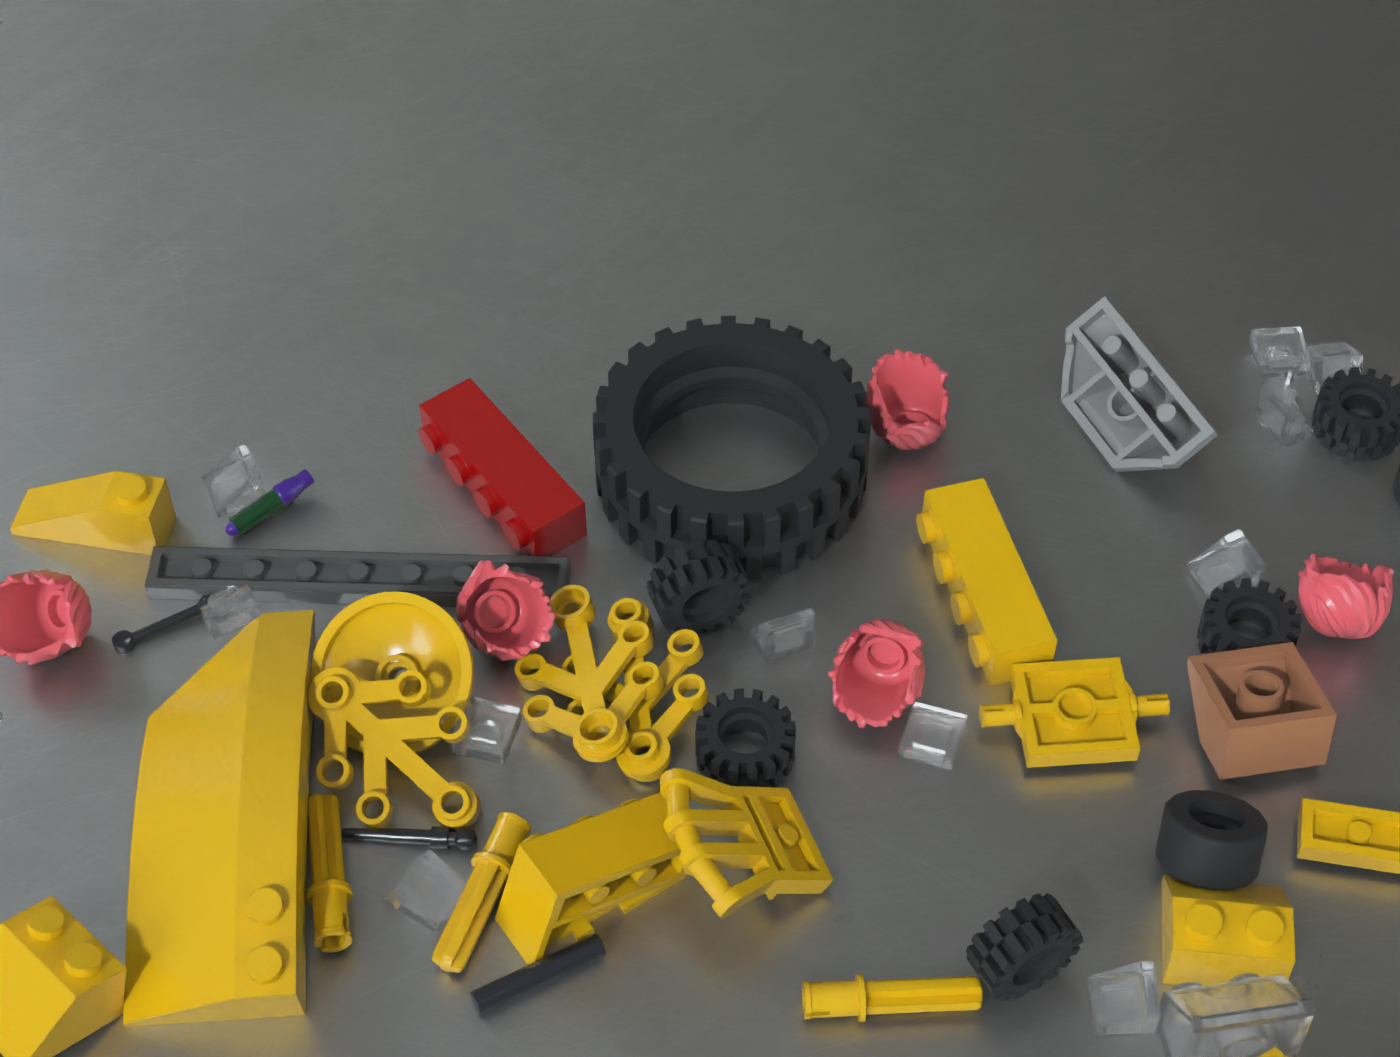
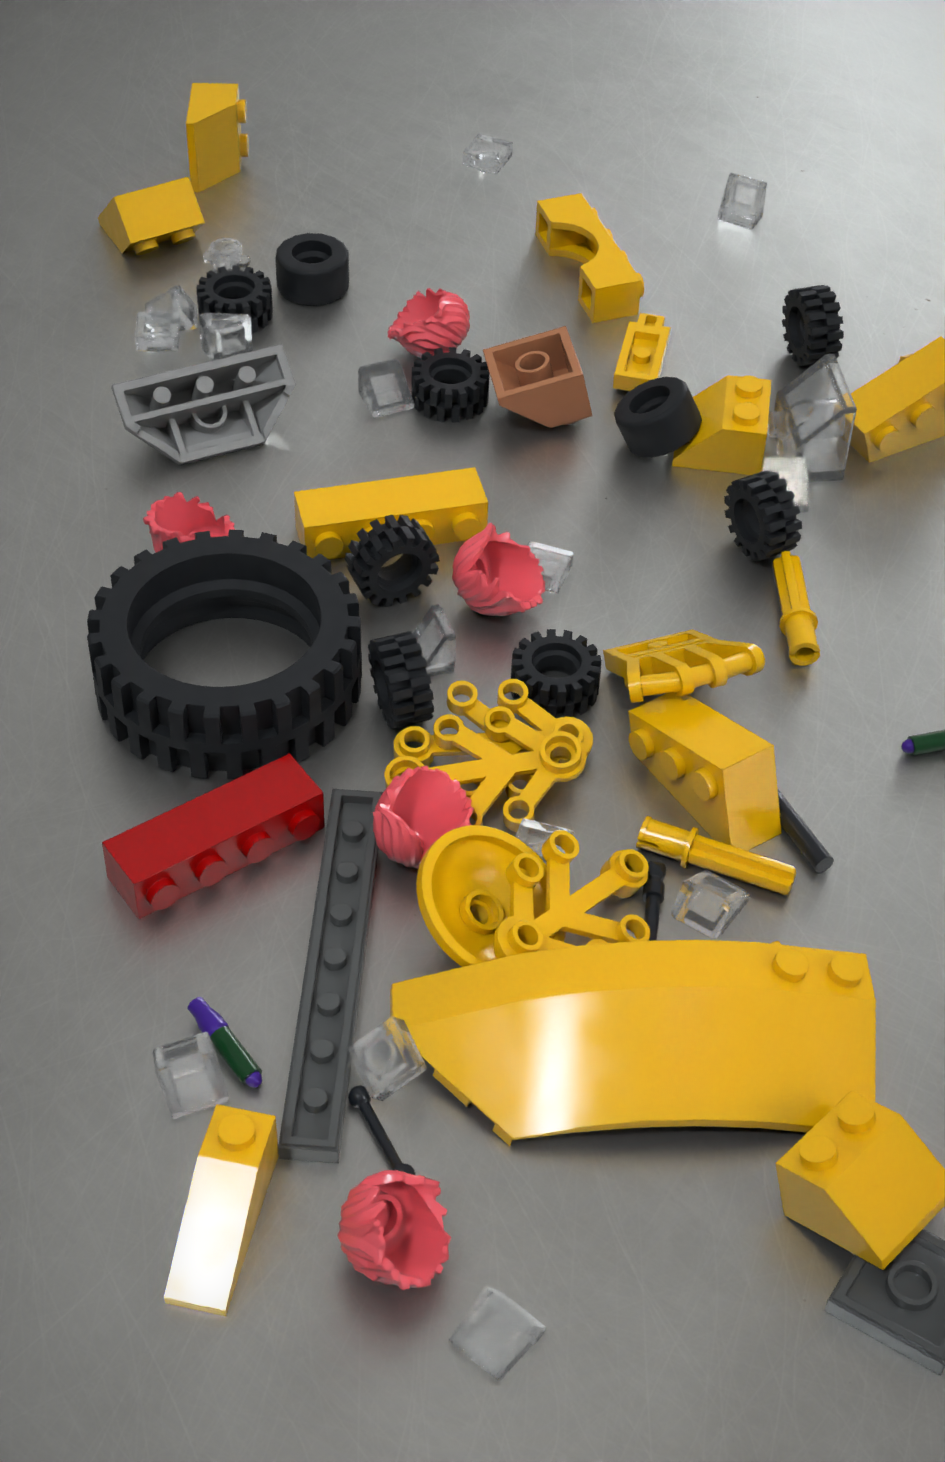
camera: 90 degrees left, 5 degrees down
yellow plate [979,657,1170,768] -> none
none -> black tyre [345,515,440,606]

